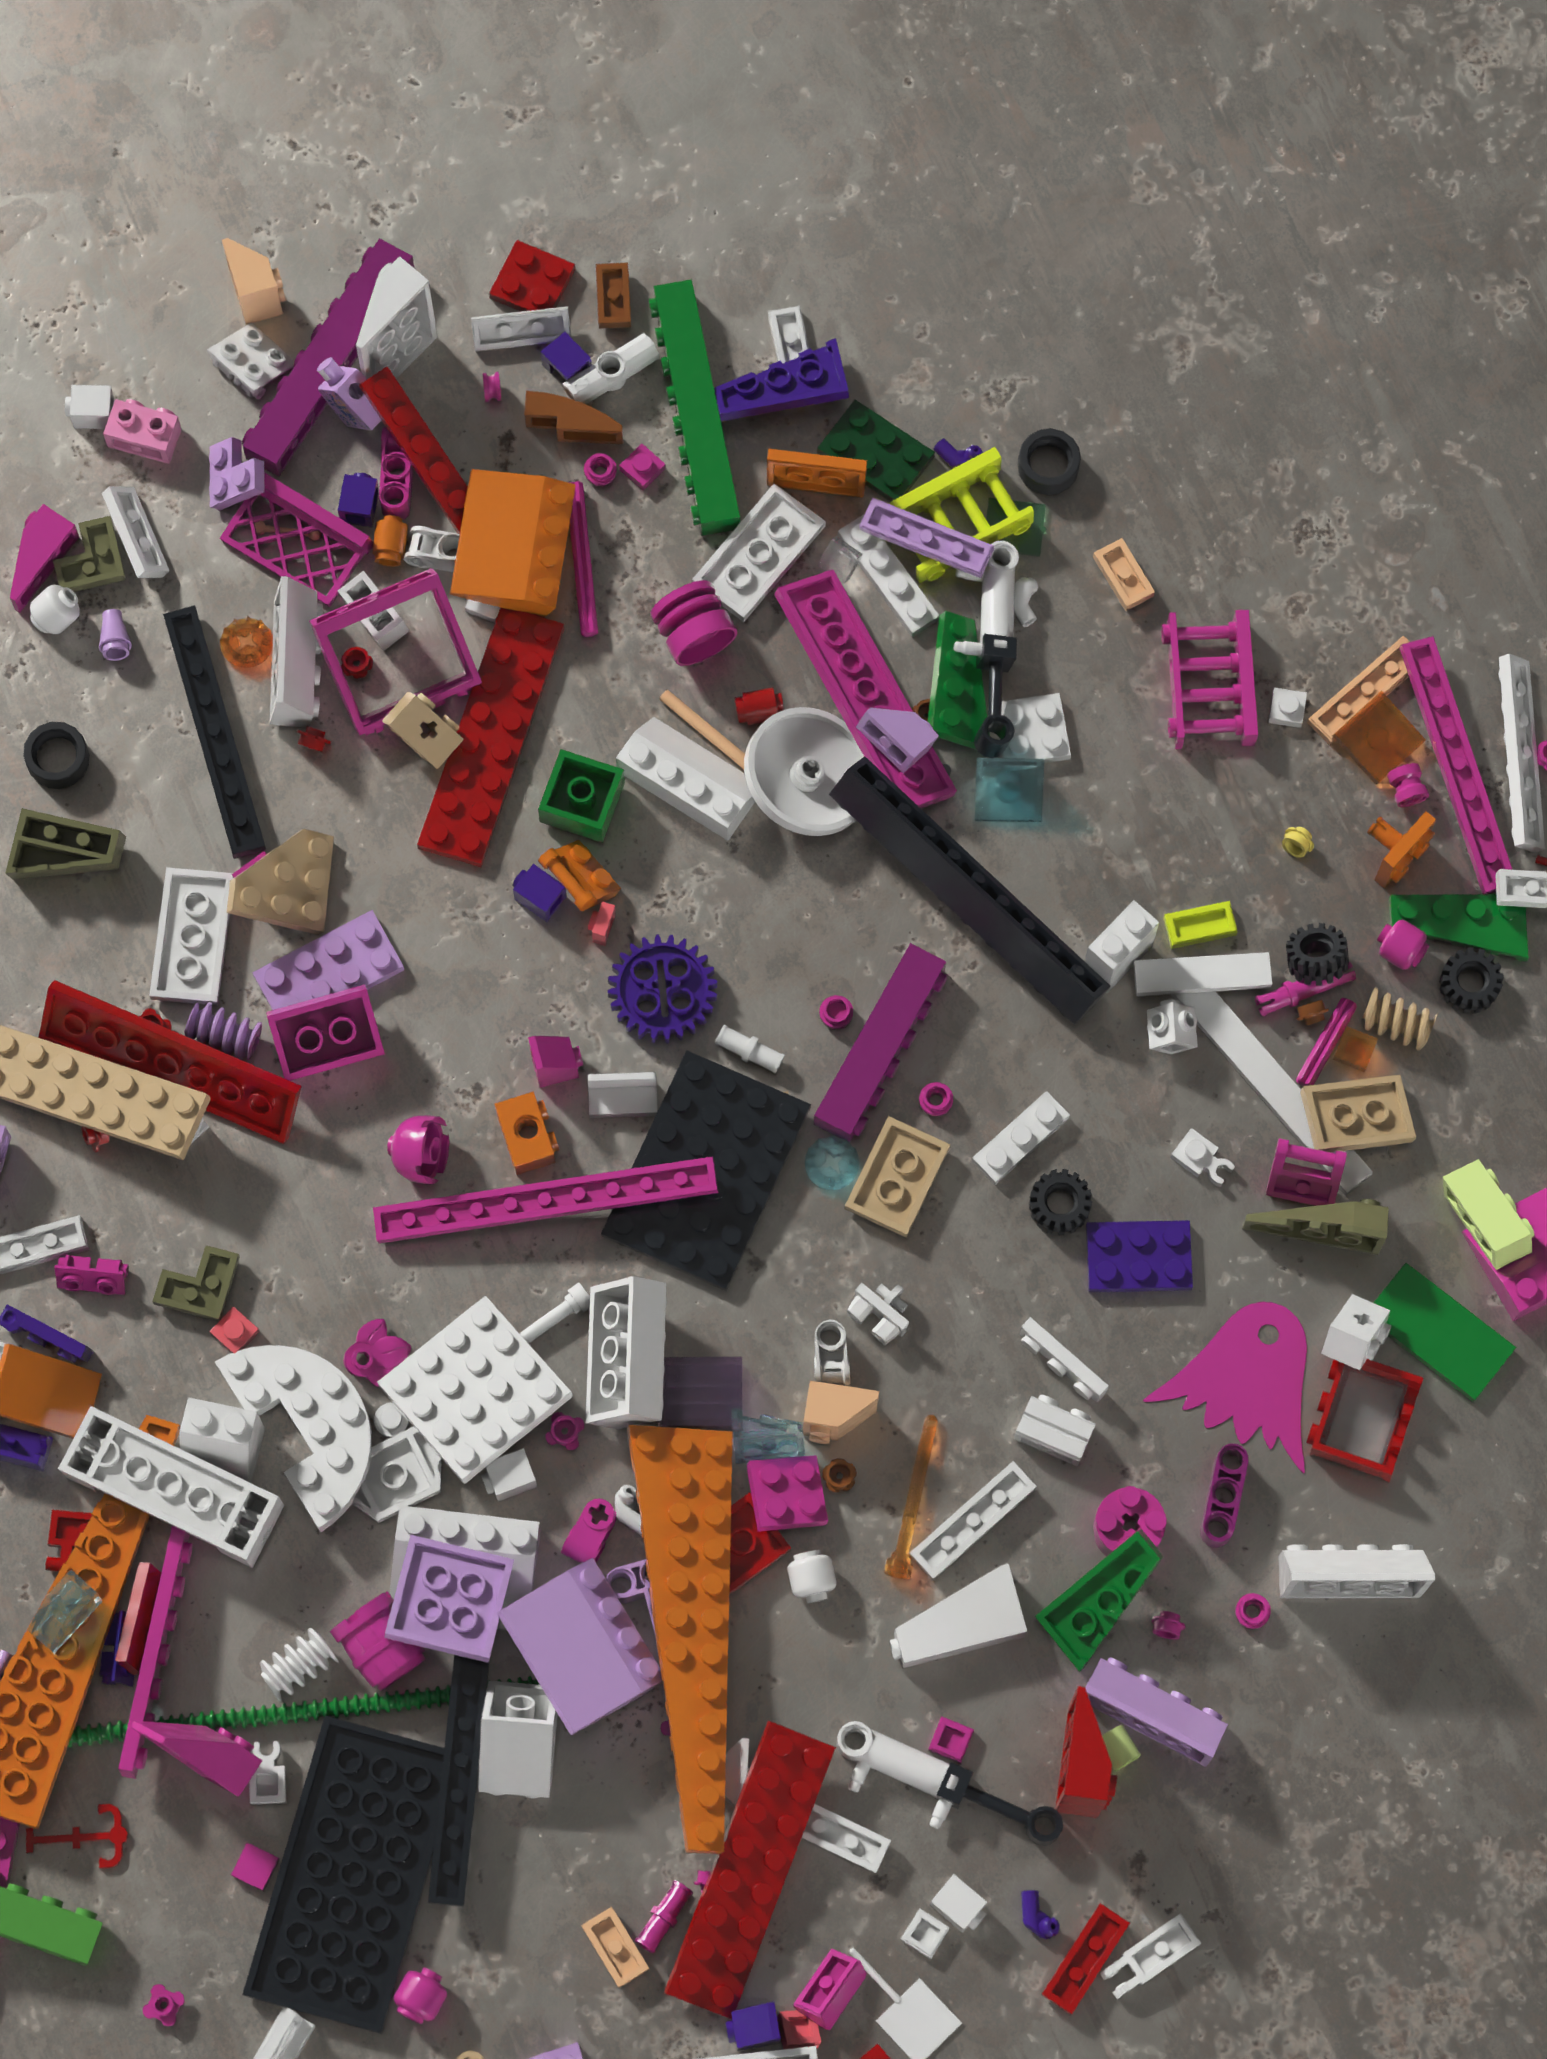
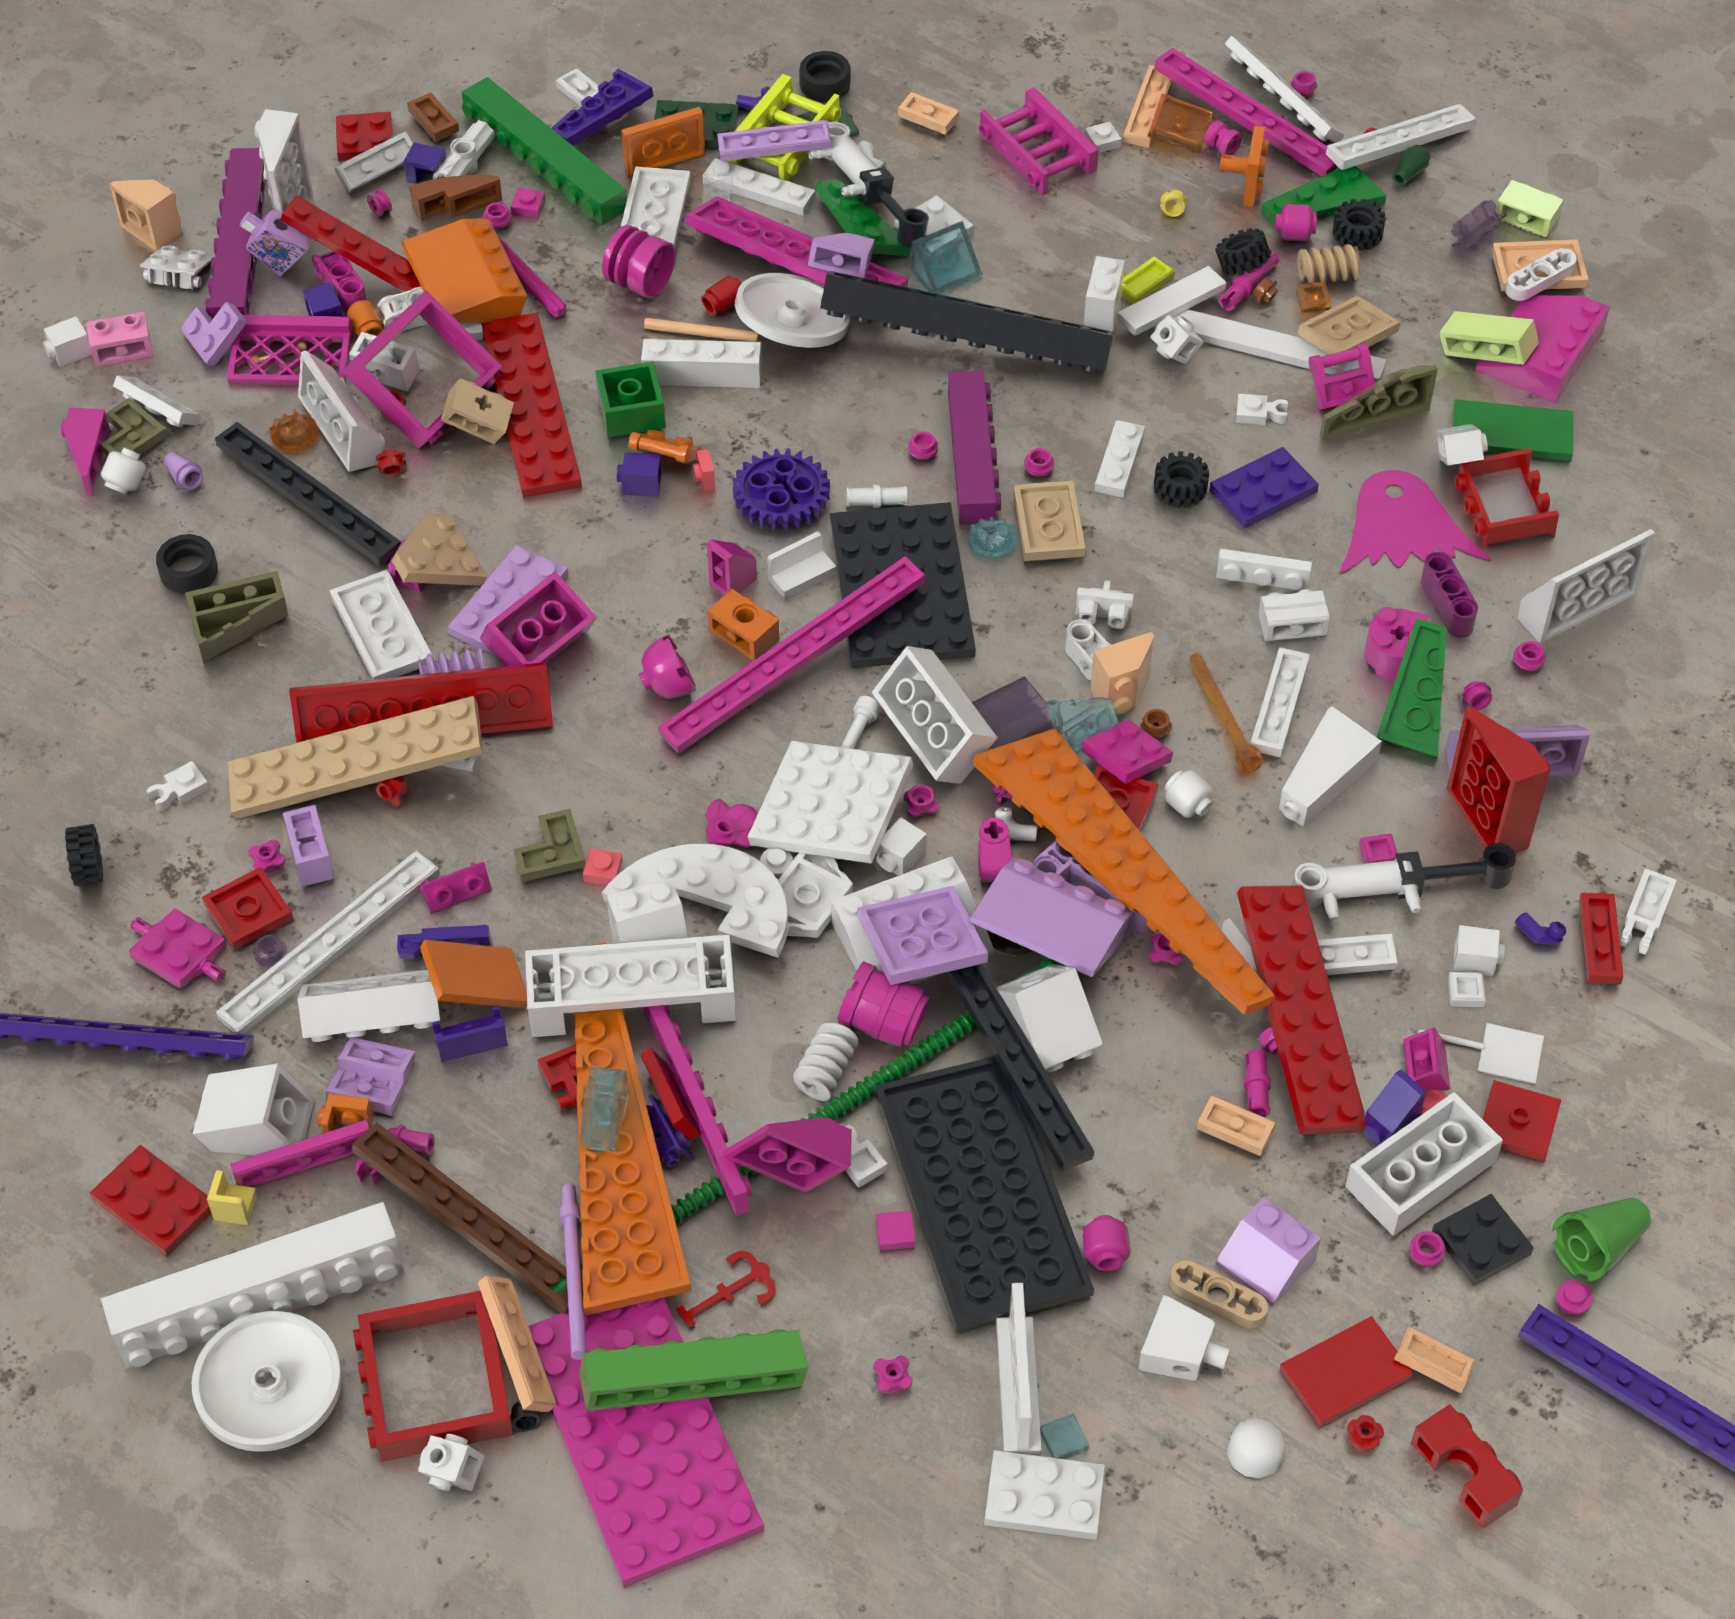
camera: 30 degrees left, 20 degrees down
dark pink axle [1296,997,1357,1086] -> none

